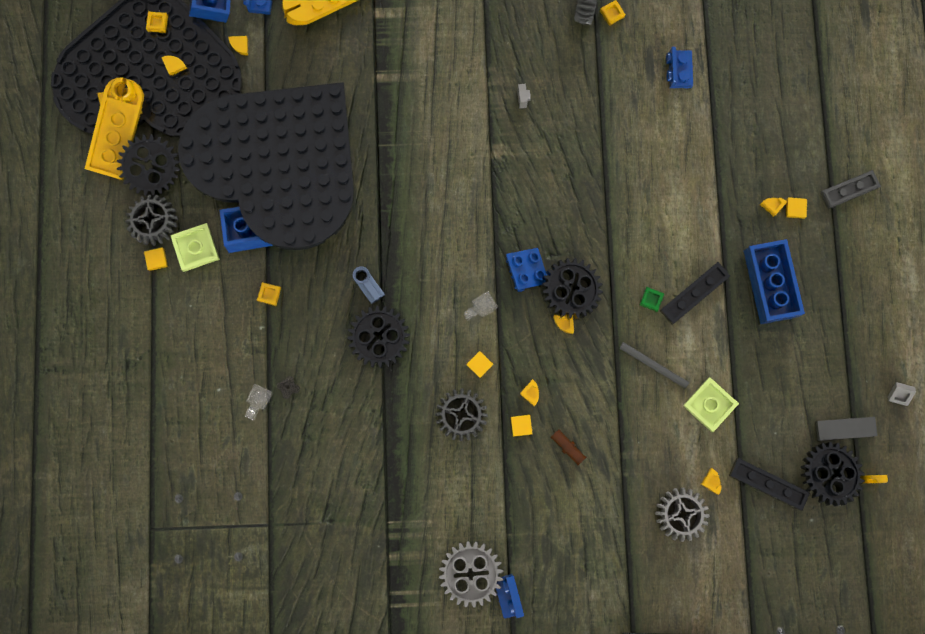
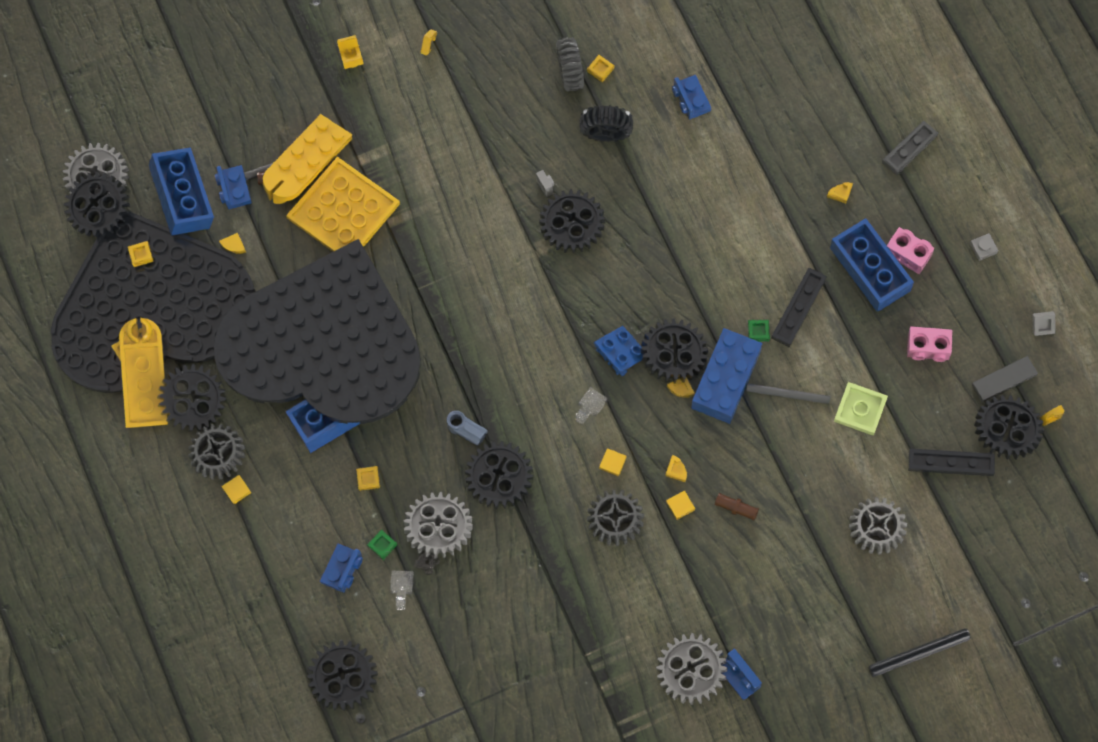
camera: 15 degrees left, 10 degrees down
yellow tile [161,56,187,75] -> none
yellowish green plate [170,223,220,272] -> none
yellow tile [700,468,721,495] -> none
yellow tile [786,197,807,219] -> none
none -> yellow plate [286,157,400,252]
none -> black gear [307,640,378,711]
none -> blue bracket [320,543,363,593]
none -> green tile [367,530,397,560]
none -> light grey gear [404,492,473,558]
none -> black gear [539,189,605,254]
none -> black gear [579,105,633,142]
none -> blue brick [691,328,762,424]
none -> bright pink brick [887,227,934,274]
none -> bright pink brick [907,327,952,362]
none -> light grey plate [970,233,998,261]

